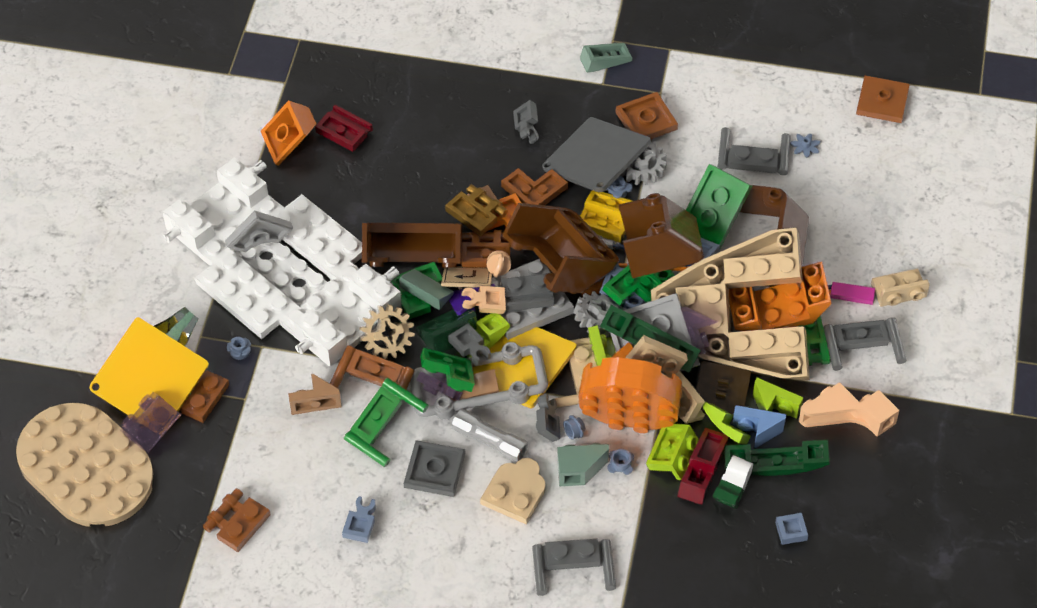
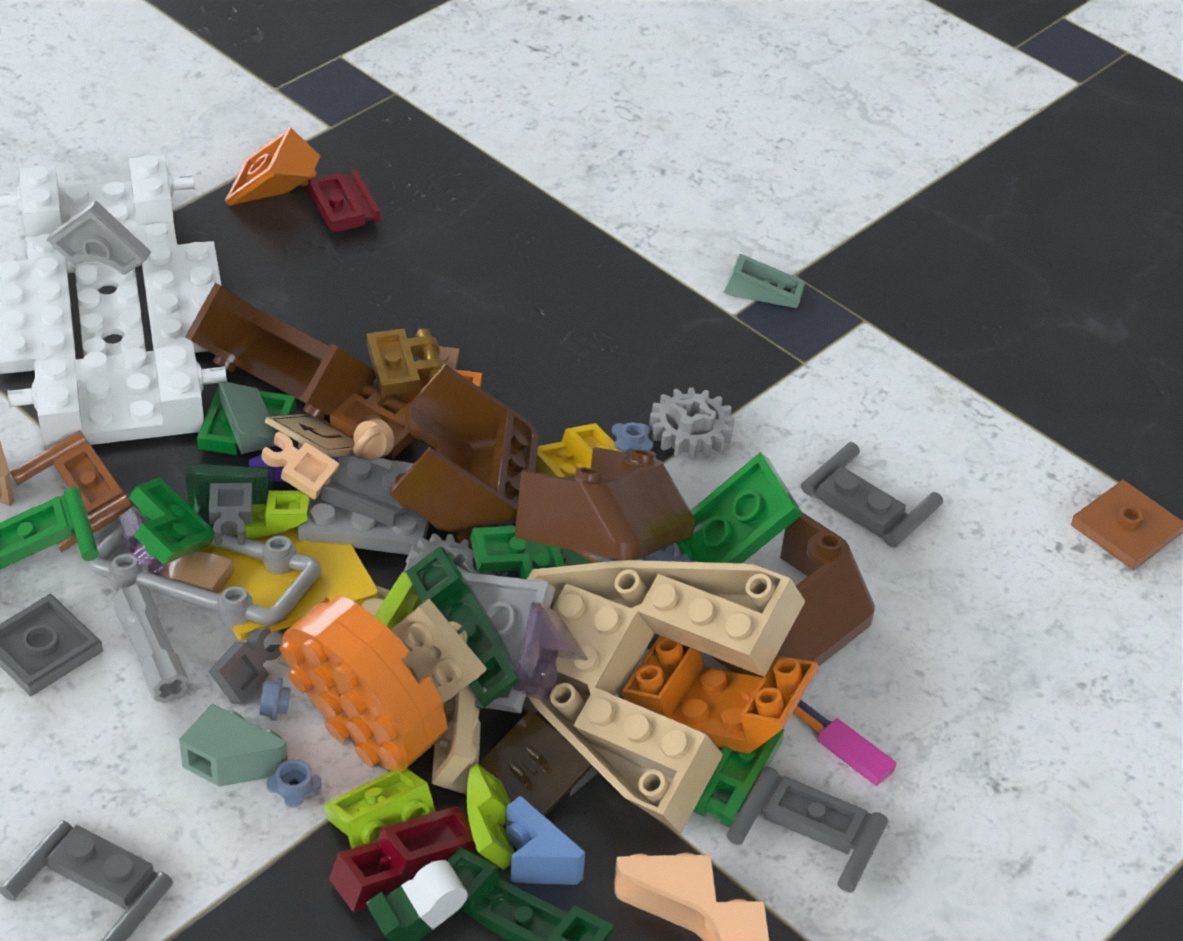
camera: 30 degrees right, 10 degrees down
tan gear [360,304,415,359] -> none
tan plate [480,458,545,525] -> none
dark orange plate [501,168,568,206] -> none
dark grey plate [513,100,539,144] -> none
dark grey piece [542,117,651,192] -> none
dark orange plate [616,92,678,139] -> none
lime slope [753,378,803,419] -> none
sand blue plant [790,134,820,158] -> none
tan bracket [871,269,930,307] -> none

